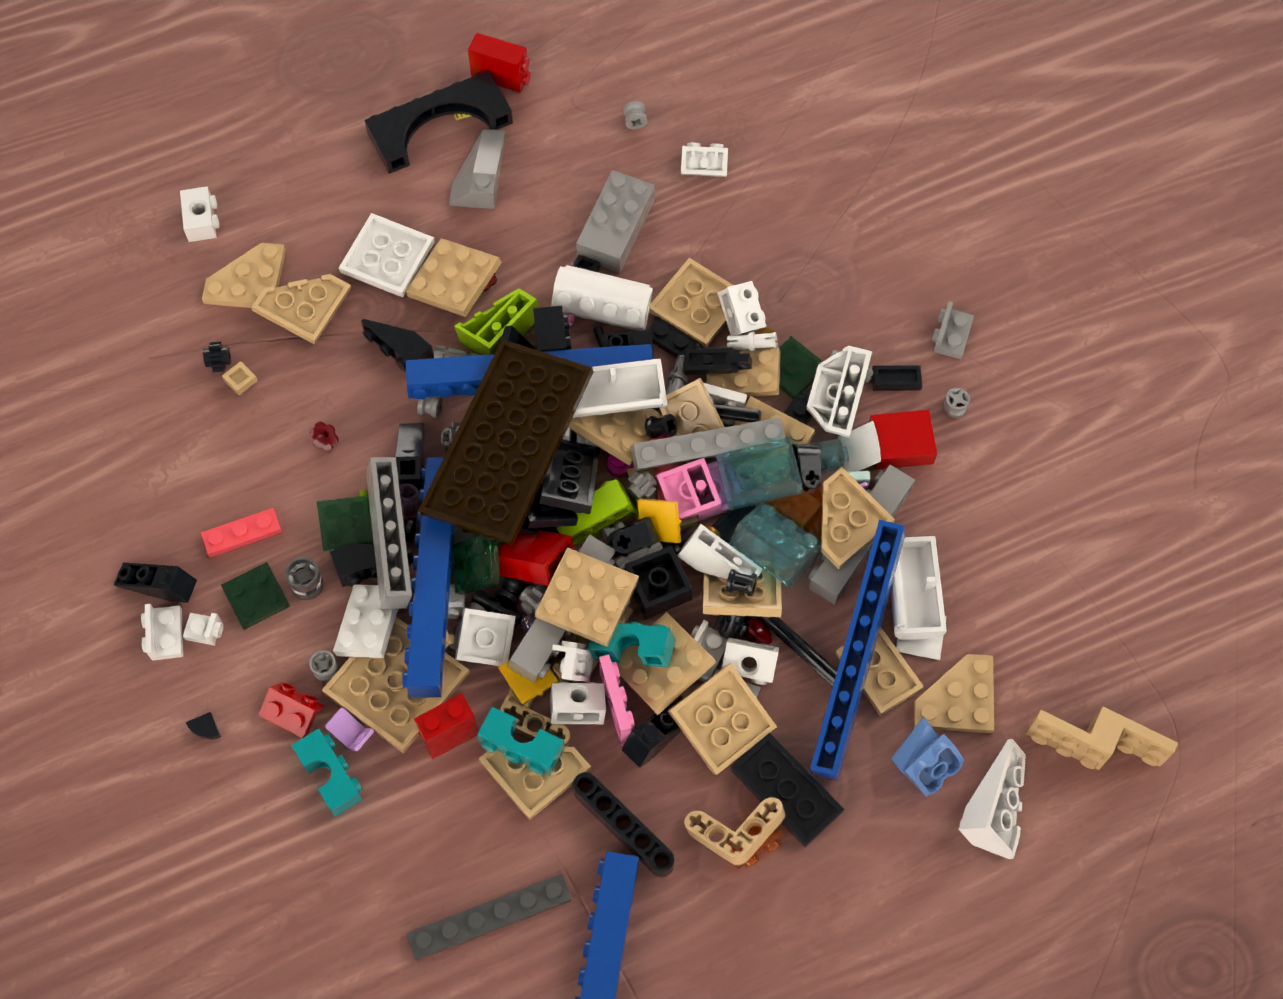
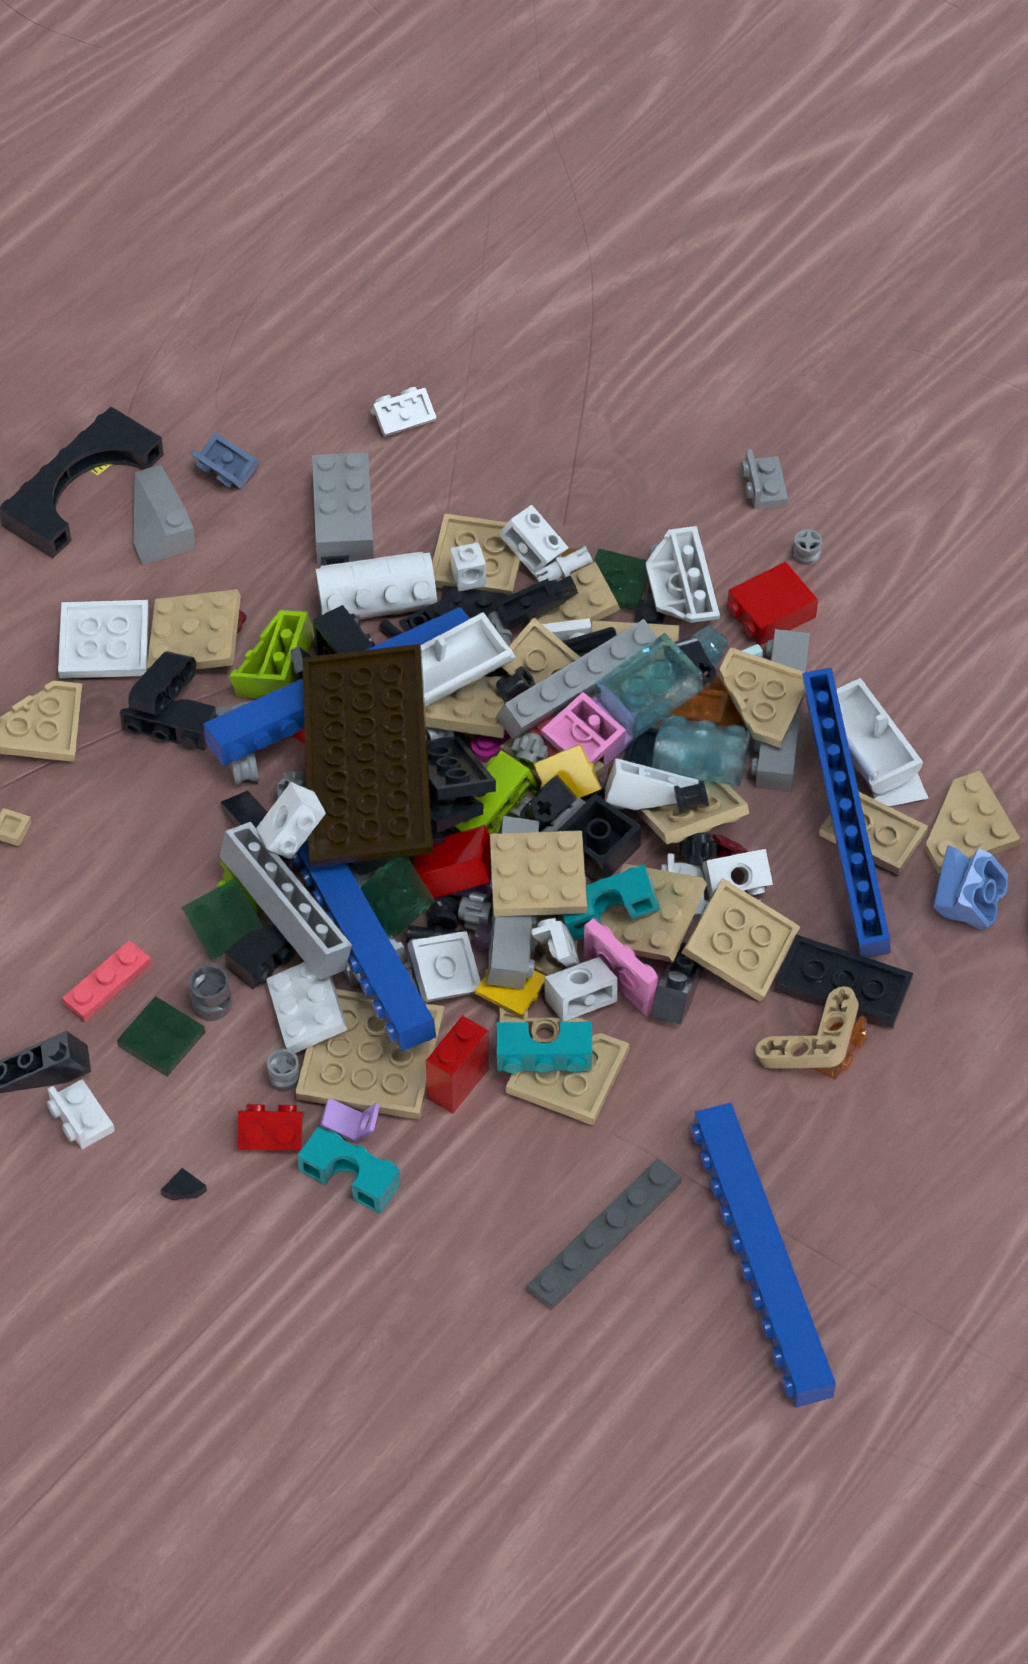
camera: 25 degrees left, 10 degrees down
white bracket [183,613,223,646] -> none
dark red plant [309,421,339,451] -> none
red brick [468,32,531,93] -> none
black beam [573,772,674,877] -> none
light grey wheel [623,101,648,130] -> none
black axle [756,616,837,686] -> none
white sticker [838,421,881,472] -> none
black tile [872,365,922,391] -> none
none -> black beam [128,651,196,716]
none -> sand blue bracket [191,432,260,489]
none -> white brick [256,782,326,859]
none -> white brick [451,542,486,592]

